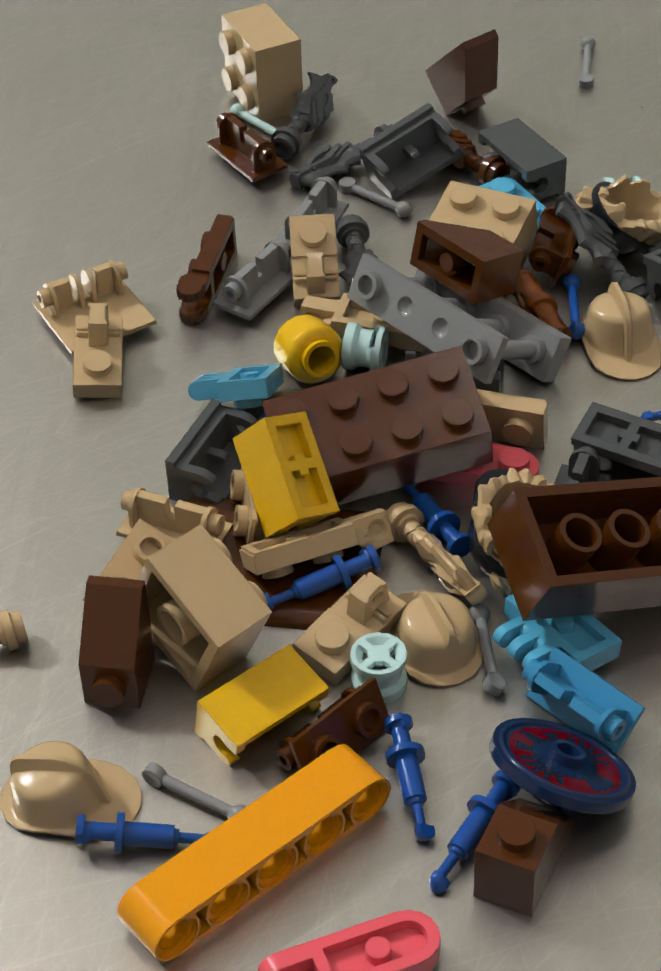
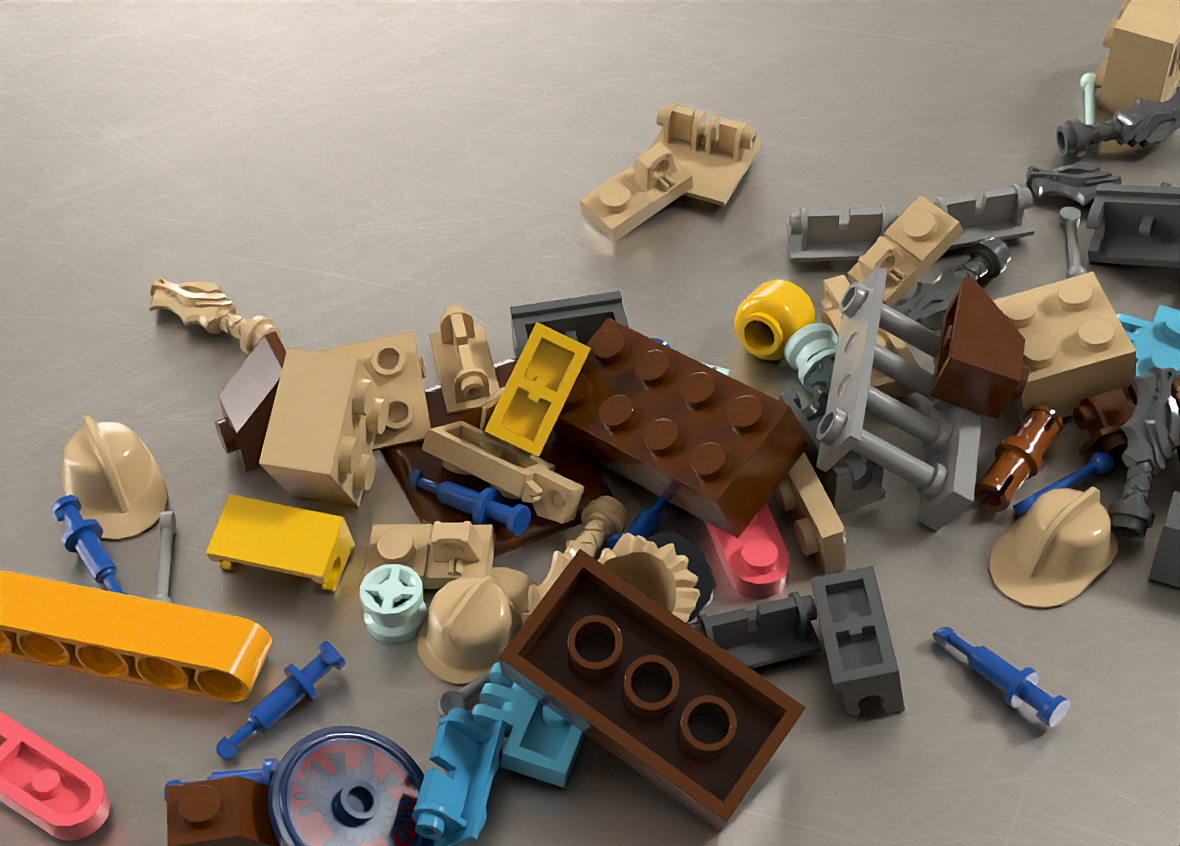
camera: 55 degrees right, 5 degrees up
reddish brown hinge [176,214,237,326] -> none
medium azure hinge [188,363,284,409] -> none
reddish brown hinge [207,112,288,183] -> none
reddish brown hinge [275,677,389,771] -> none

